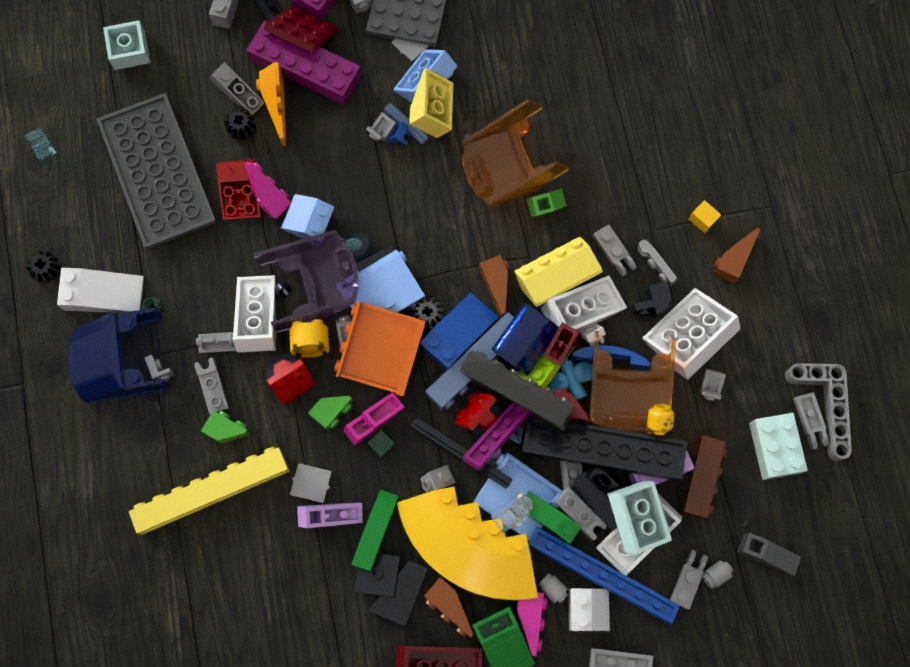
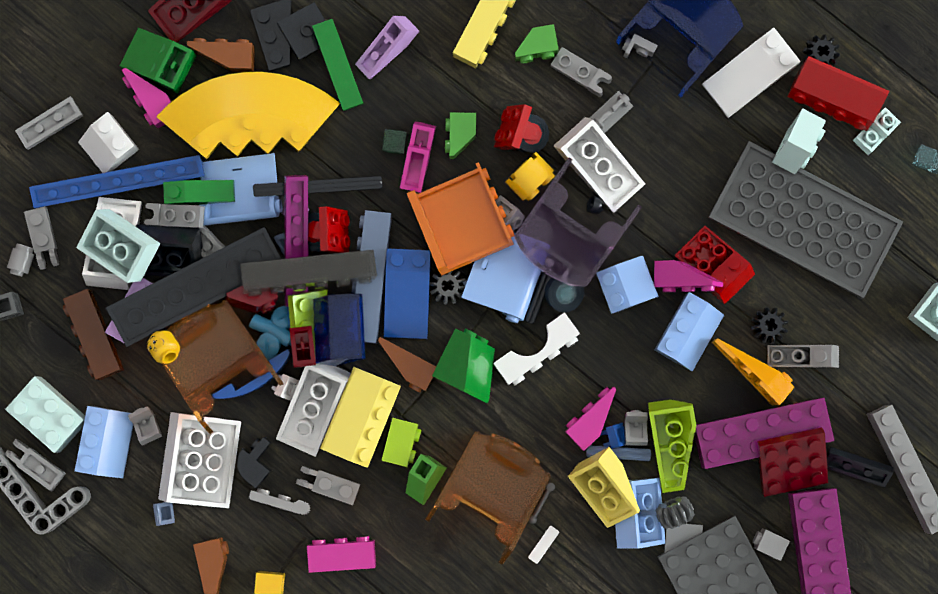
camera: 145 degrees right, 10 degrees up
clear green plate [142,297,161,316] -> none
light grey piece [290,463,332,503] -> none
light grey bracket [420,465,456,493] -> none
clear brick [491,492,534,533] -> none
light grey brick [538,573,568,603] -> none
none -> light blue slope [75,406,134,478]
none -> sand blue slope [153,502,175,526]
none -> dark pink brick [307,536,376,573]
none -> lime brick [382,418,421,467]
none -> green slope [432,328,495,403]
none -> white arch [493,312,580,386]
none -> white sticker [528,526,559,564]
none -> dark pink slope [565,387,616,451]
none -> lime wedge [648,400,696,493]
none -> light blue slope [654,292,724,371]
none -> dark grey gear [655,496,695,529]
none -> light aqua brick [772,108,826,174]
none -> red slope [787,56,889,131]
none -> light aqua slope [853,107,901,155]

